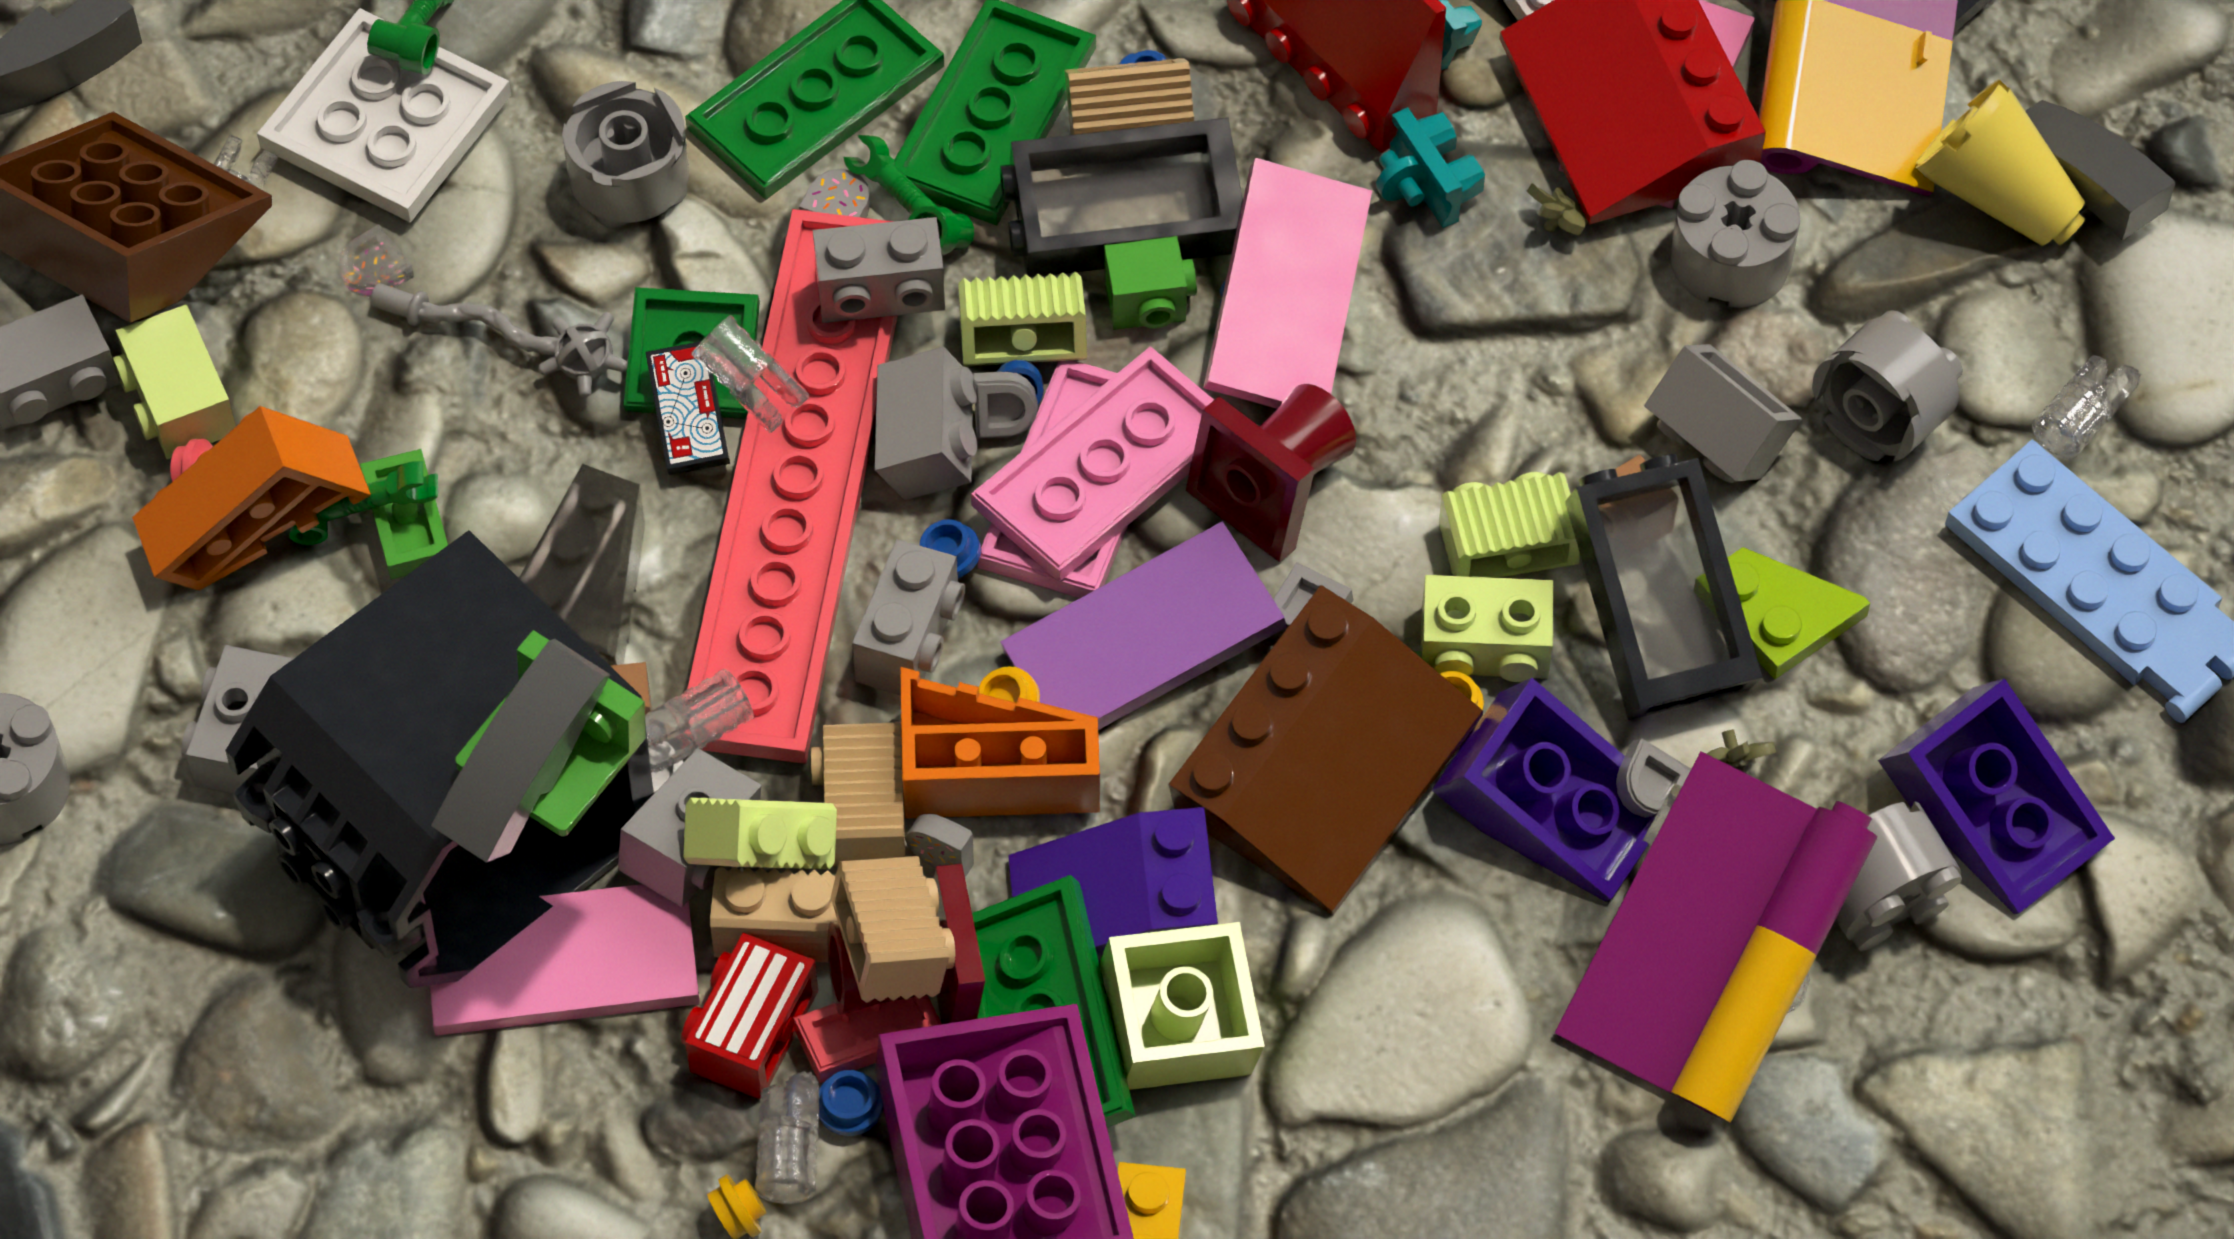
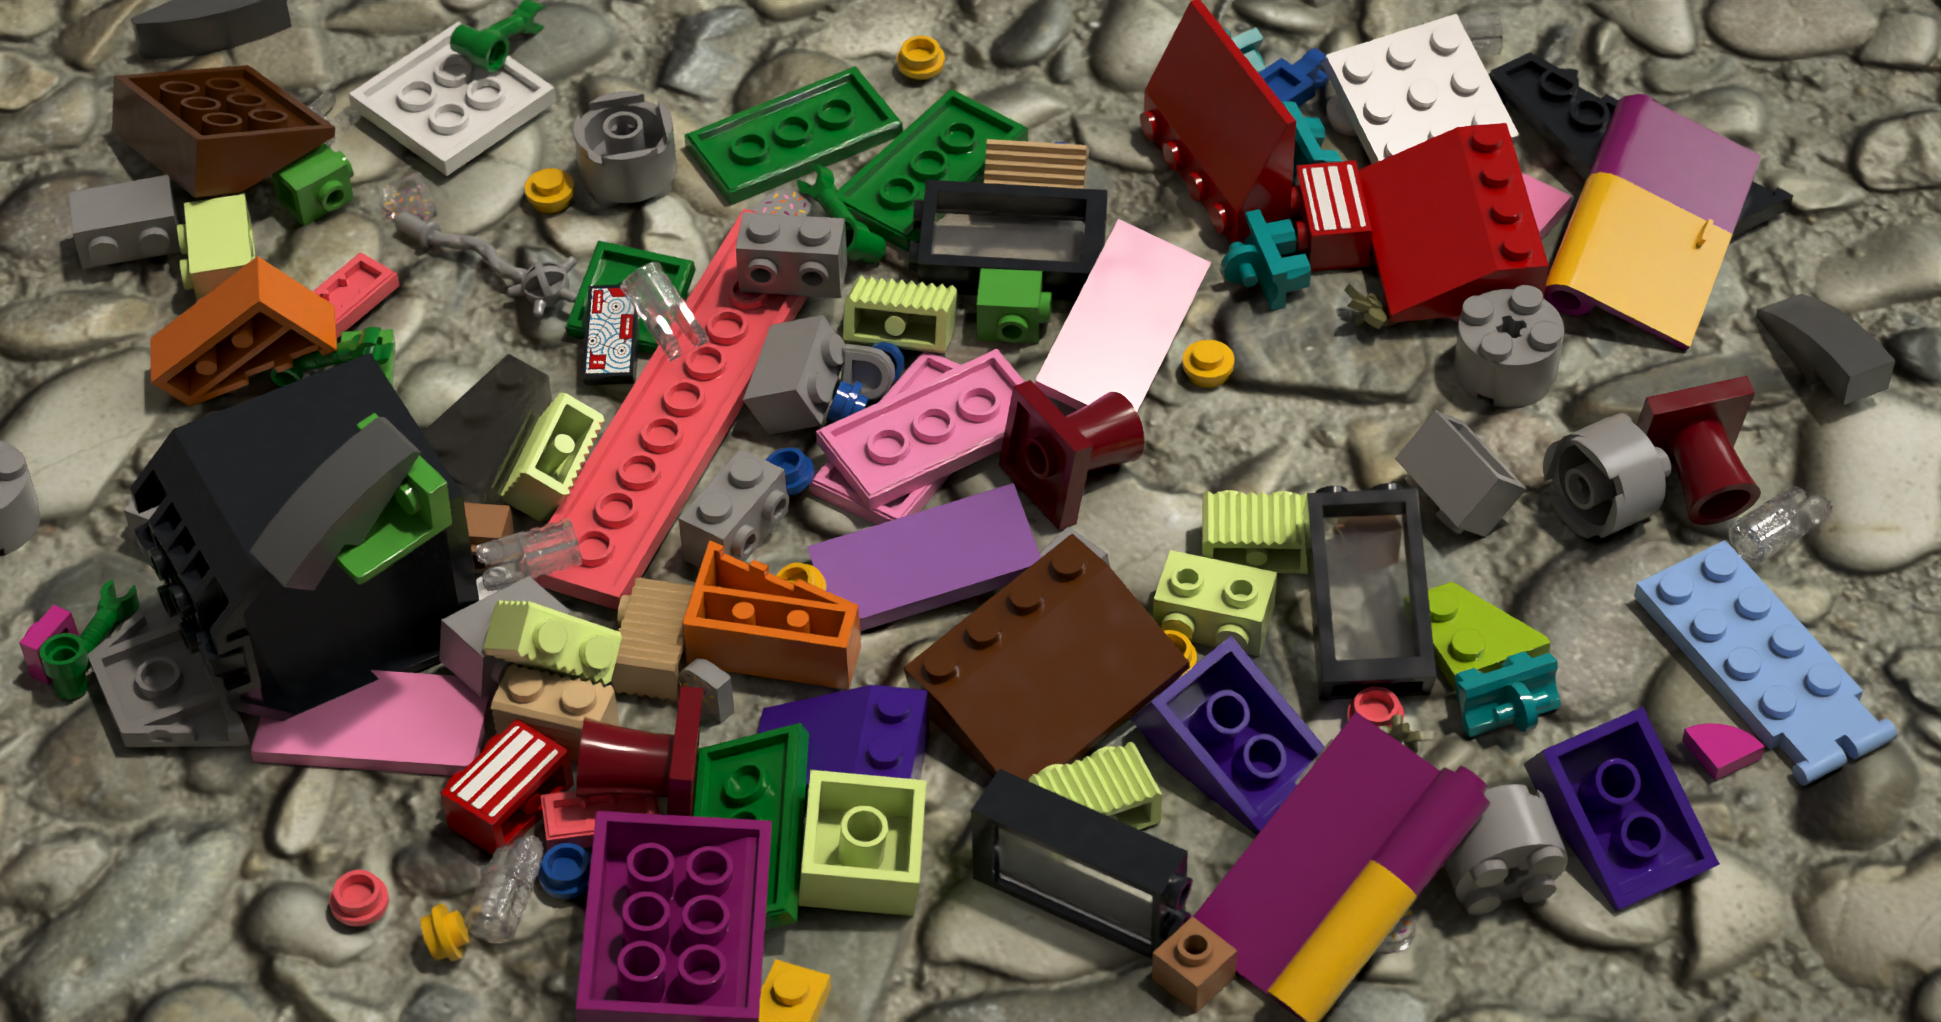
camera: 15 degrees right, 10 degrees down
tan brick [831,856,955,1003] -> none
light grey tile [1616,738,1691,818] -> none
light yellow cone [1916,79,2085,246] -> none
none -> dark pink plate [19,605,79,685]
none -> green brick [40,579,139,700]
none -> light grey wing [87,602,249,747]
none -> bright green brick [272,143,354,226]
none -> coral plate [313,252,400,338]
none -> coral plate [330,870,389,926]
none -> yellowish green brick [500,393,605,522]
none -> yellow plate [524,168,575,214]
none -> blue plate [826,381,869,423]
none -> black window [971,769,1192,960]
none -> yellowish green brick [1029,742,1162,856]
none -> medium nougat plate [1152,917,1237,1013]
none -> yellow plate [1182,340,1234,388]
none -> brick [1290,160,1372,272]
none -> coral plate [1347,686,1404,728]
none -> teal hips [1455,651,1561,737]
none -> dark red plant [1636,376,1761,525]
none -> dark pink tile [1682,723,1765,781]

